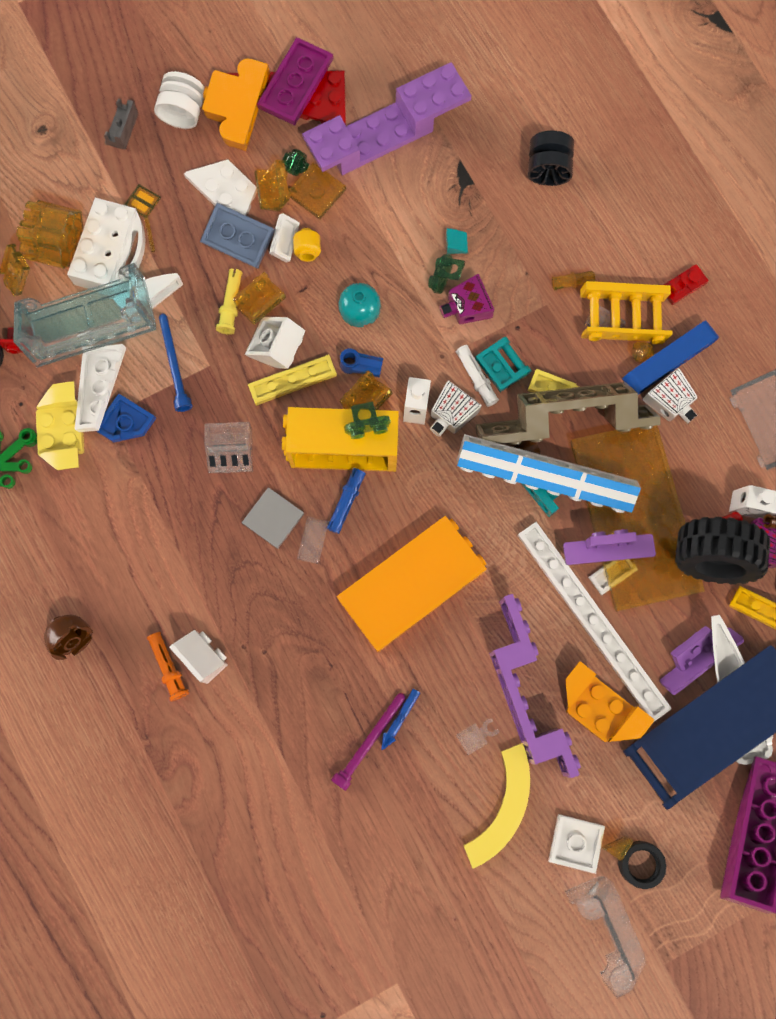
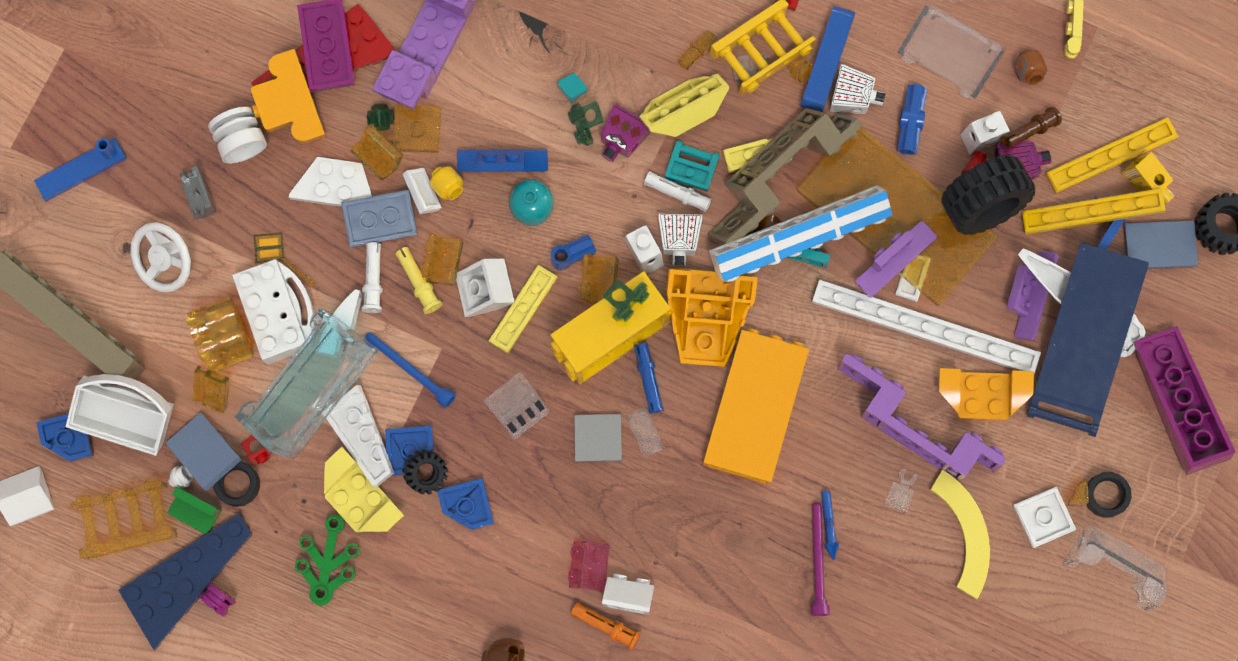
camera: 30 degrees left, 0 degrees up
none -> blue piece [34,138,127,202]
none -> white piece [130,222,191,293]
none -> white pin [361,242,383,313]
none -> black tyre [402,449,448,495]
none -> blue plate [437,478,494,530]
none -> blue bracket [457,149,548,172]
none -> clear pink bracket [568,541,610,592]
none -> light yellow wedge [640,74,729,137]
none -> light orange wedge [666,268,758,367]
none -> blue piece [897,84,927,155]

